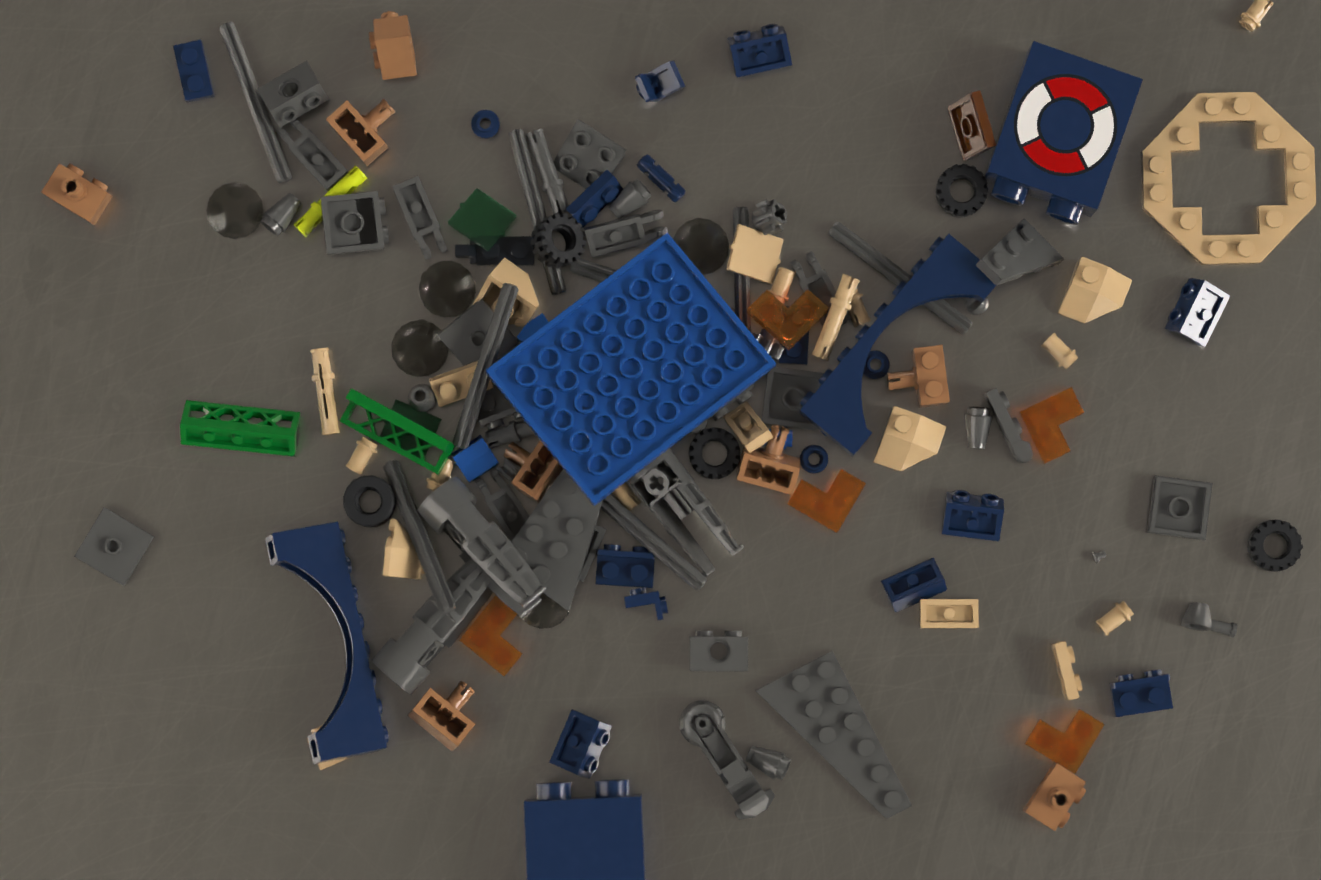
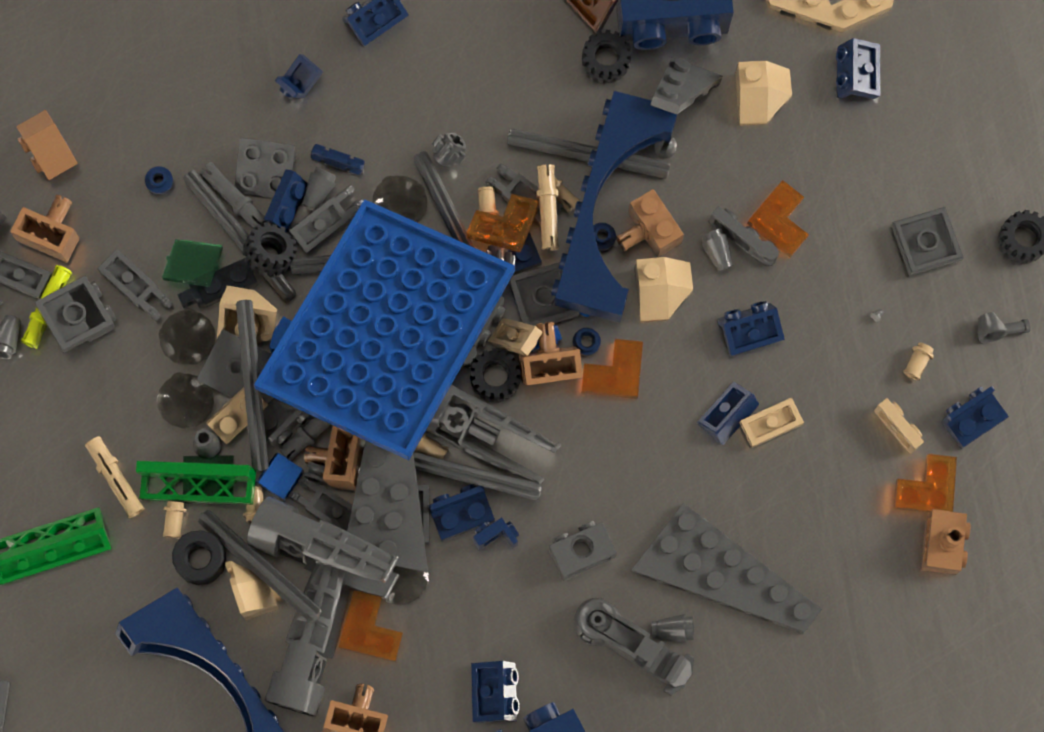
camera: 35 degrees left, 10 degrees down
tan piece [726,224,784,285] -> none
tan pin [1041,333,1079,369] -> none

